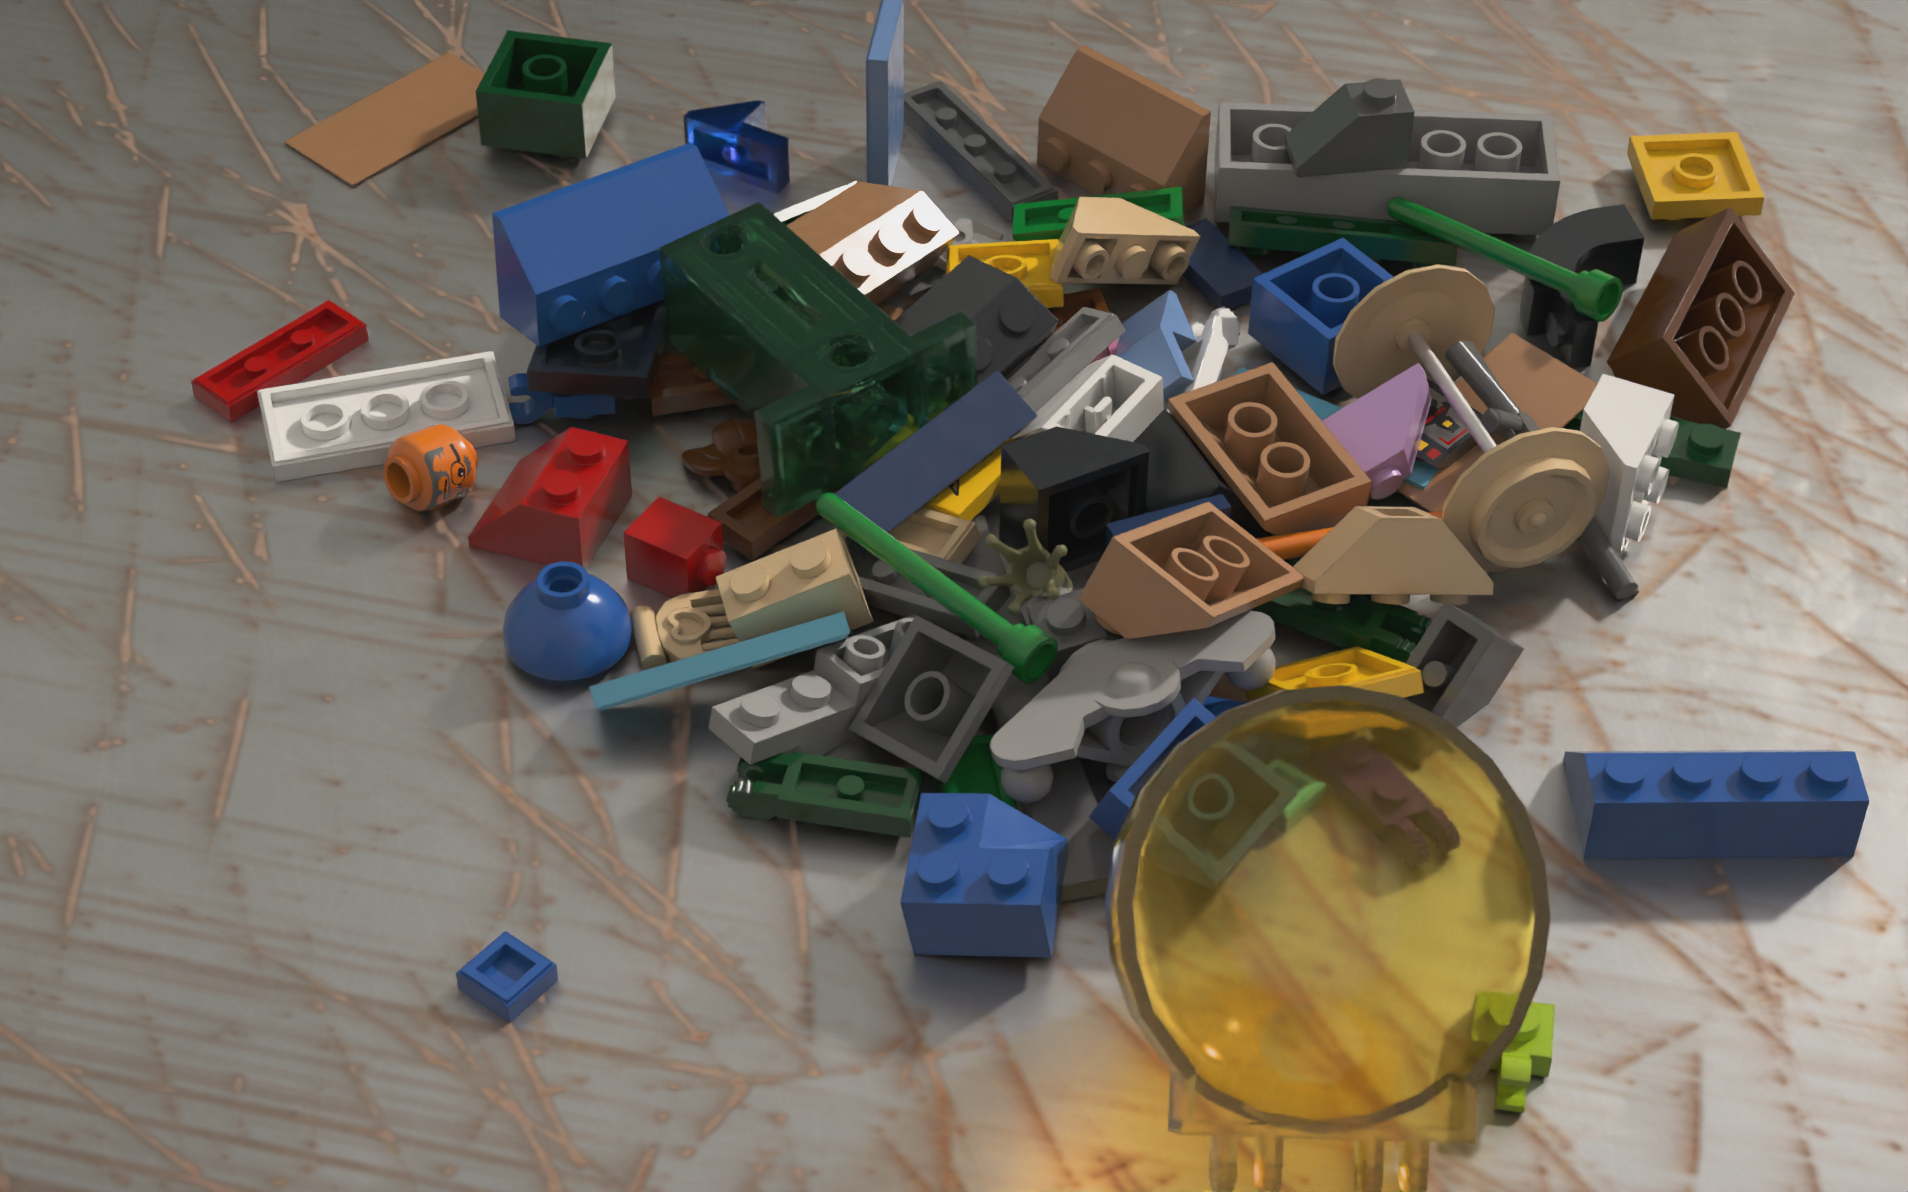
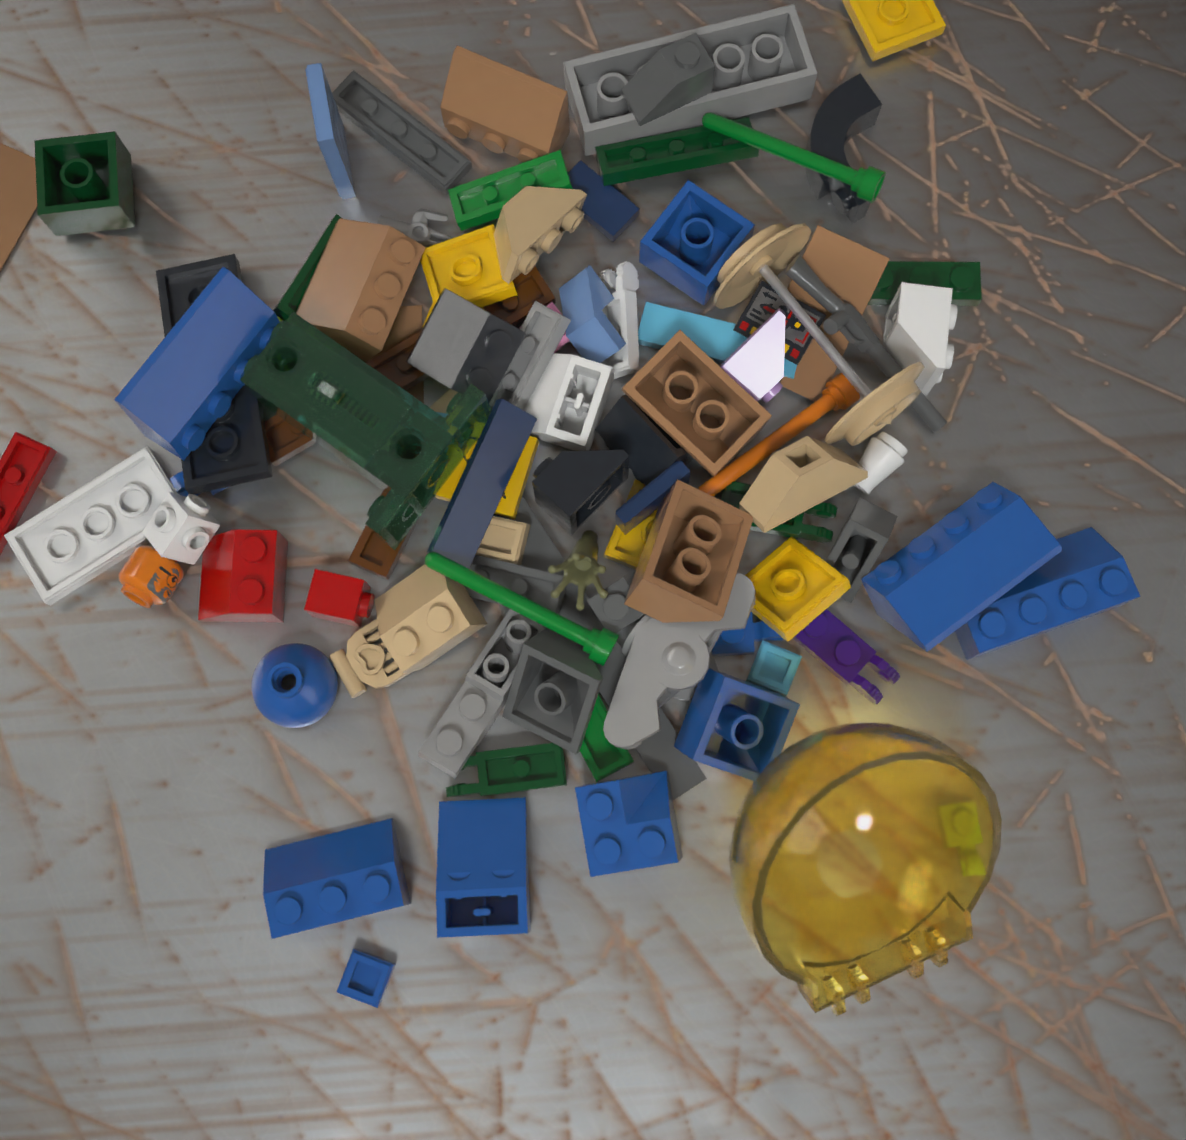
camera: 15 degrees left, 35 degrees up
medium azure tile [589,611,851,711] -> none
reddish brown plate [681,418,803,492] -> none
clear blue slope [684,100,790,194] -> none
reddish brown slope [1606,207,1795,429] -> none
none -> white brick [142,492,220,565]
none -> blue slope [263,818,411,939]
none -> blue slope [436,797,531,938]
none -> white cone [853,431,908,495]
none -> blue slope [861,482,1062,652]

